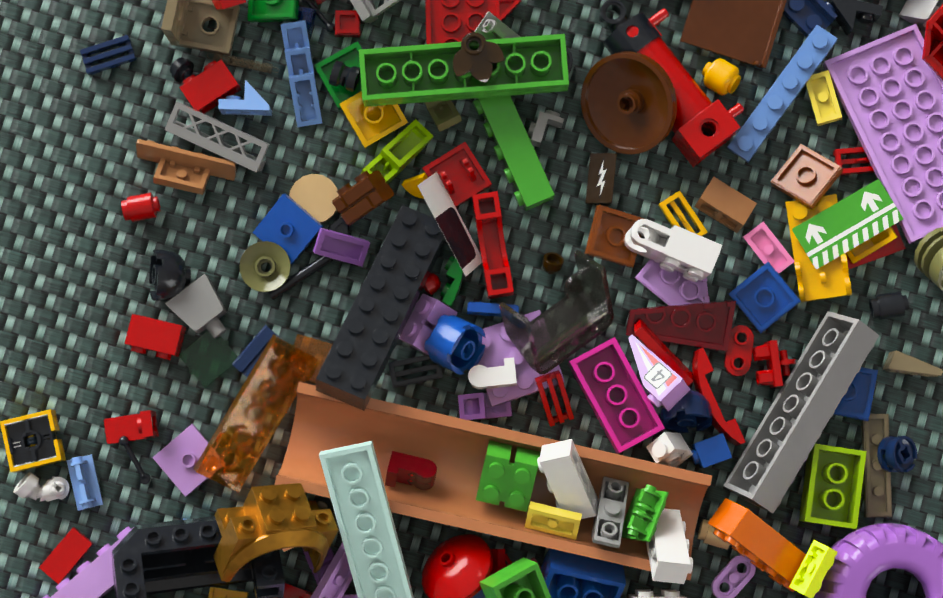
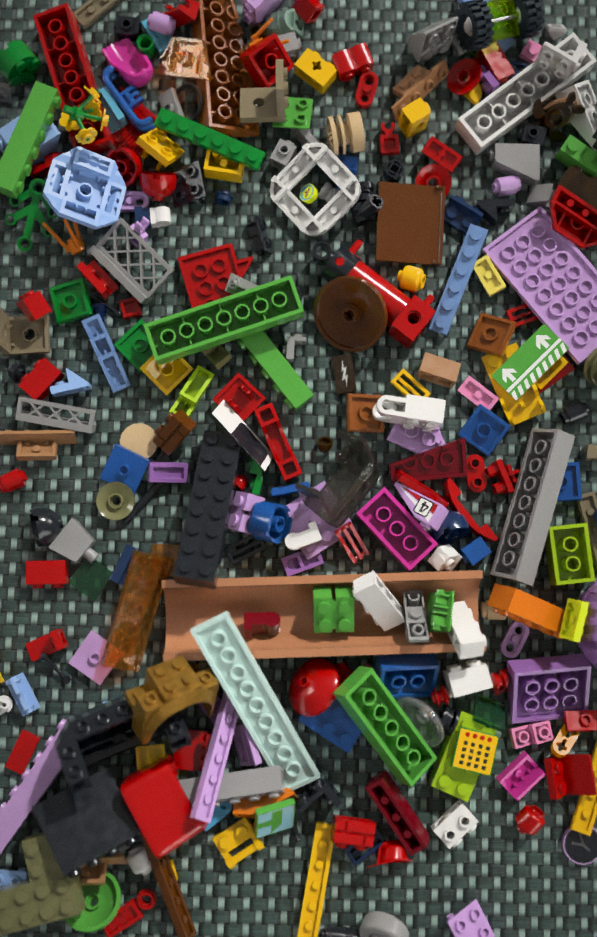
camera: 20 degrees left, 0 degrees up
dark tan piece [207,53,278,74] -> none
black wheel [329,60,360,92] -> none
yellow tile [401,173,428,199] -> none
dark brown plate [453,32,504,83] -> none
light yellow plate [525,501,582,540] -> none

